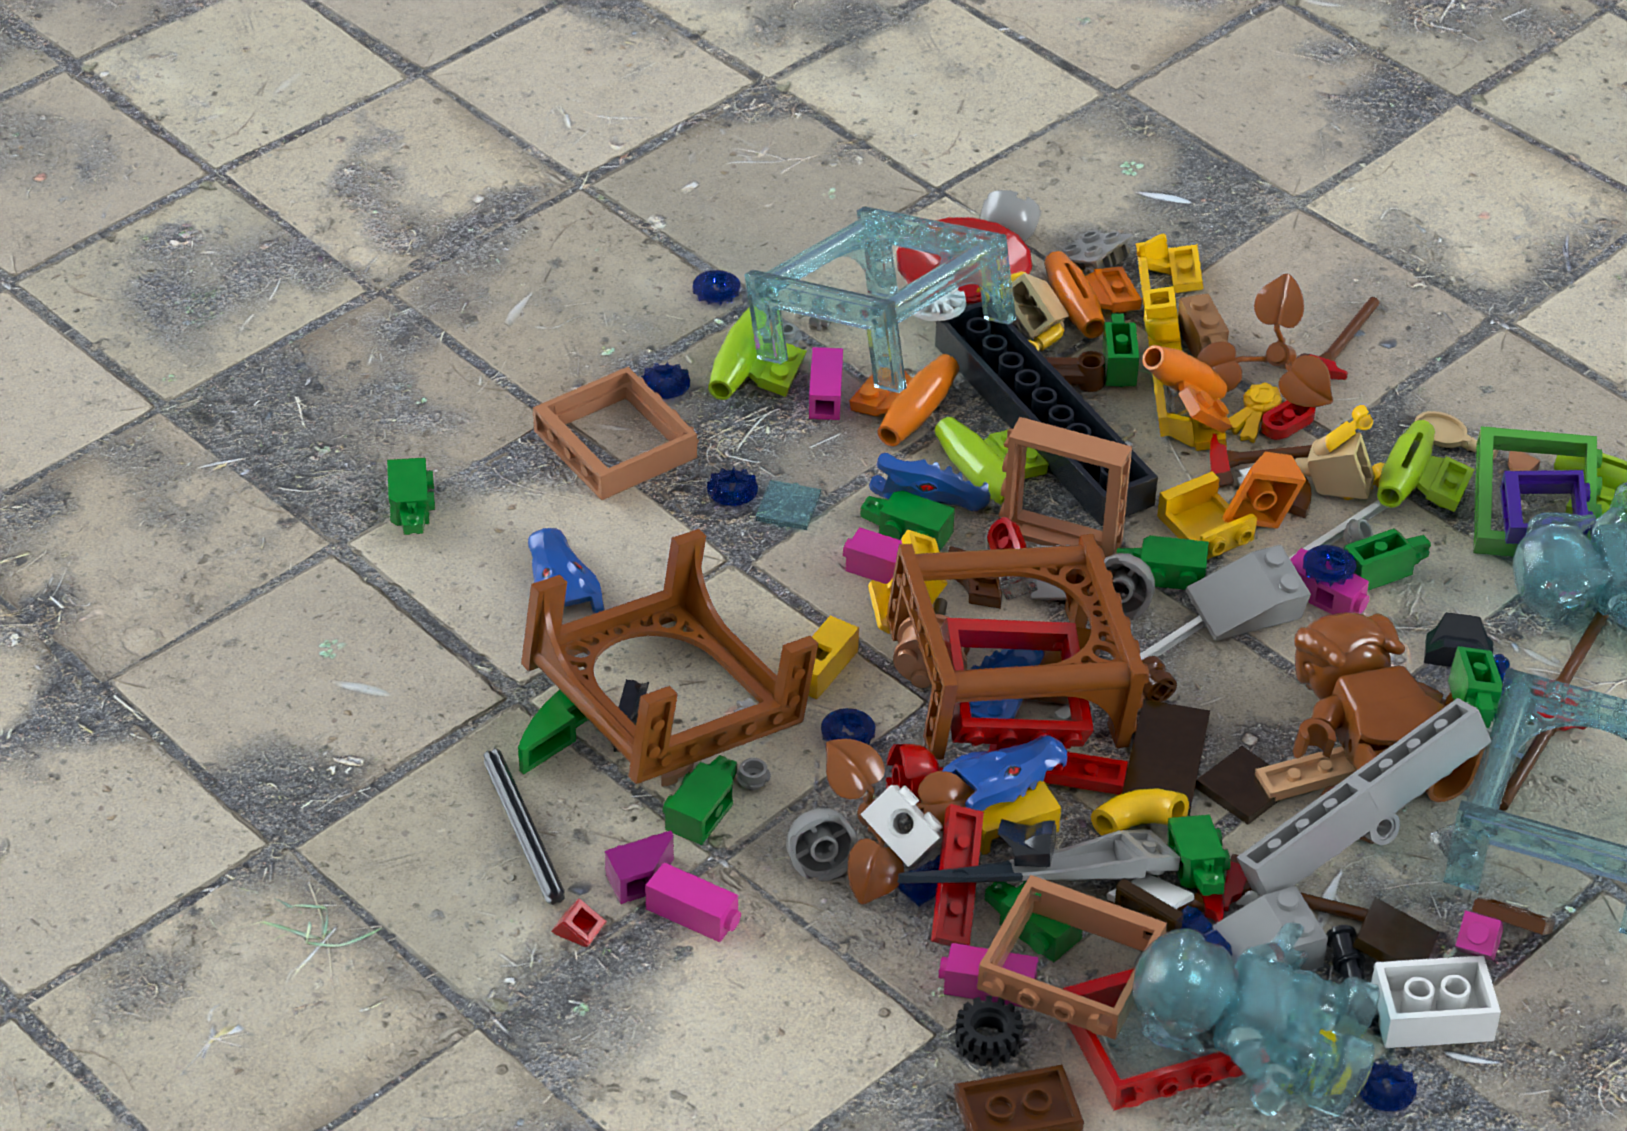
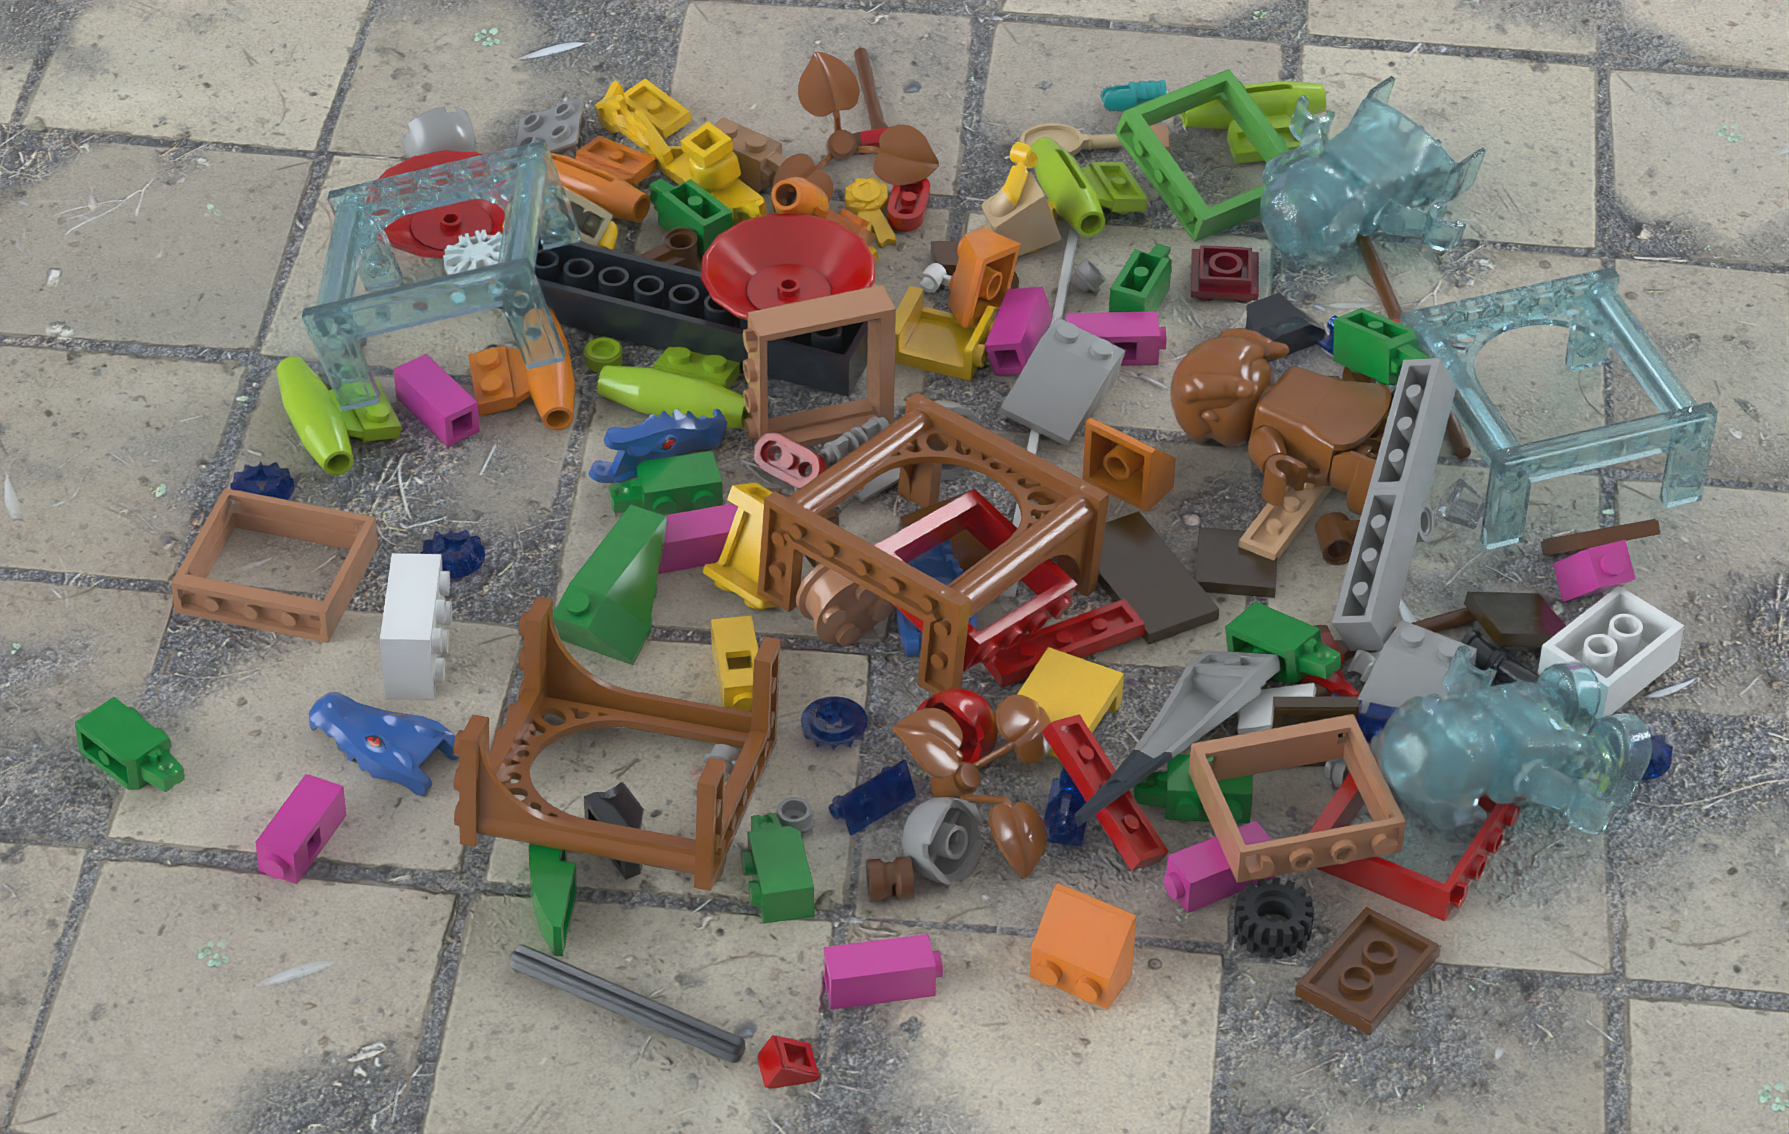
camera: 40 degrees left, 0 degrees up
magenta slope [604,830,674,904] -> none
clear blue gear [693,270,741,305] -> none
clear light blue piece [756,480,821,530] -> none
white brick [860,785,943,867] -> none
blue animal [942,735,1067,811] -> none
black slope [998,819,1056,867] -> none
yellow cylinder [1091,789,1189,836] -> none
green hinge [1116,535,1209,590] -> none
reddish brown piece [1210,433,1312,487] -> none
clear blue gear [1302,545,1356,587] -> none
dark purple window [1500,470,1594,544] -> none
none -> dark pink brick [255,774,347,884]
none -> white brick [380,553,452,700]
none -> green wedge [553,505,668,665]
none -> lime tile [584,337,623,372]
none -> red dish [701,213,876,320]
none -> clear blue hinge [828,759,917,836]
none -> reddish brown wheel [866,856,914,902]
none -> dark pink brick [985,286,1053,375]
none -> orange slope [1030,883,1137,1009]
none -> orange slope [1082,418,1176,512]
none -> teal hinge [1100,80,1167,112]
none -> dark red piece [1191,245,1259,303]

